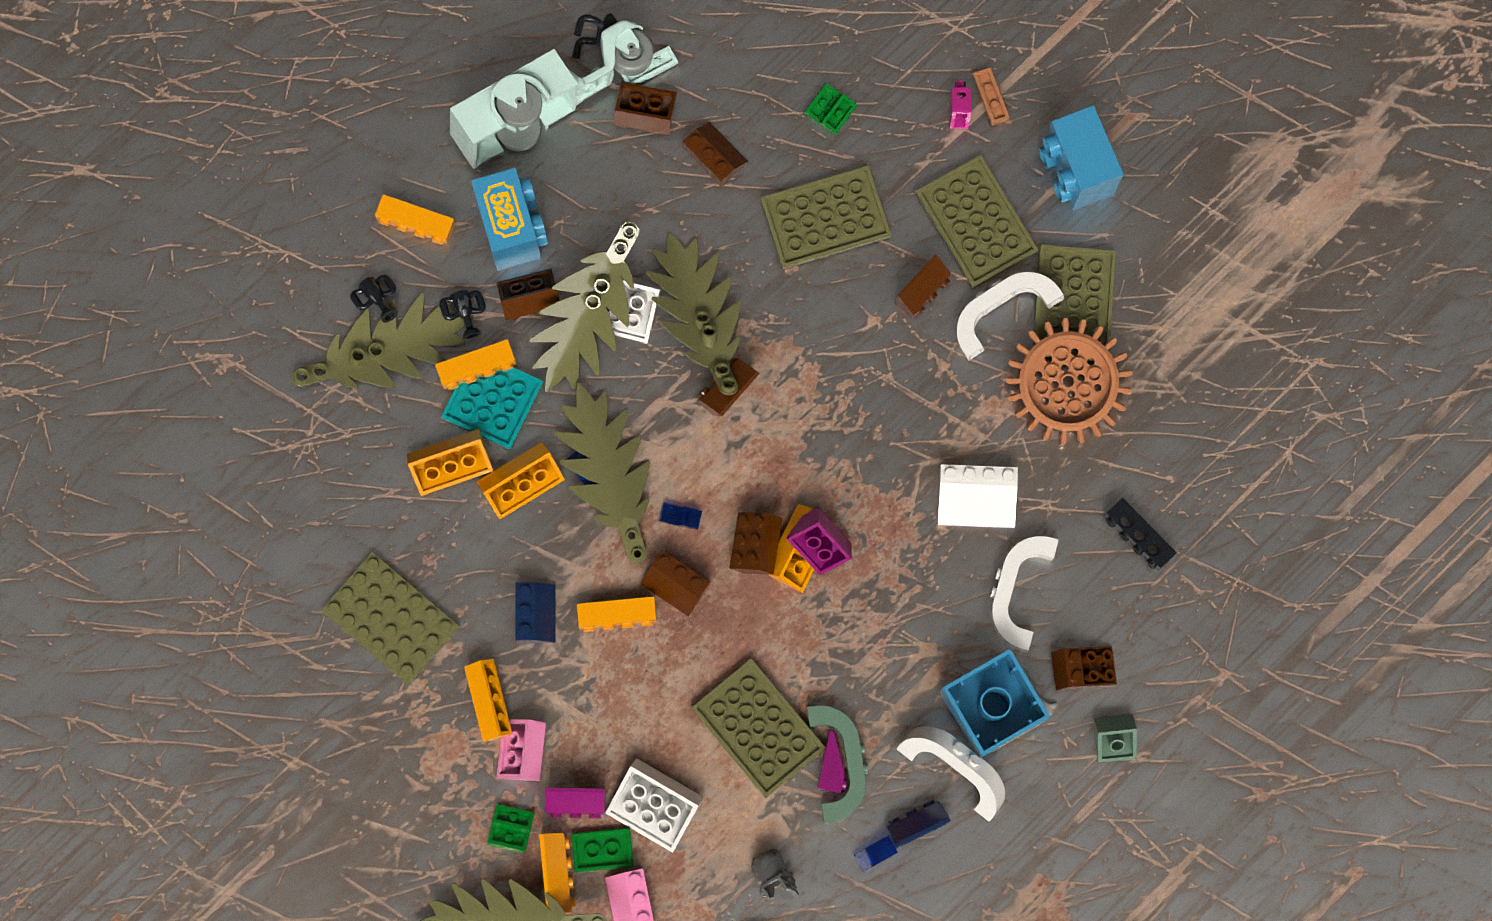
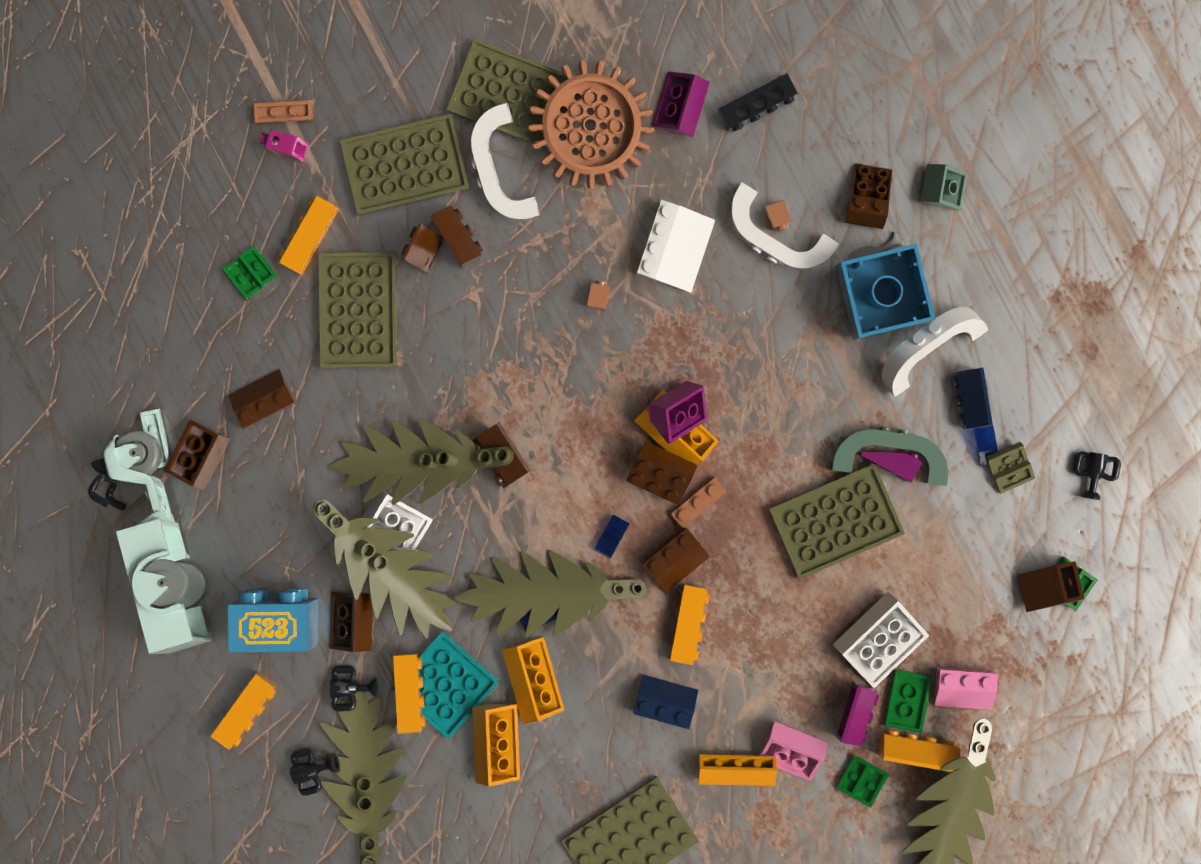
camera: 70 degrees left, 10 degrees up
dark grey helmet [751,849,799,899] -> none
dark azure brick [1039,105,1123,211] -> none
none -> light orange brick [279,196,339,275]
none -> reddish brown slope [401,223,444,274]
none -> nougat brick [587,280,610,310]
none -> magenta slope [652,71,710,137]
none -> nougat plate [671,477,727,528]
none -> nougat brick [764,200,792,231]
none -> olive slope [986,442,1035,494]

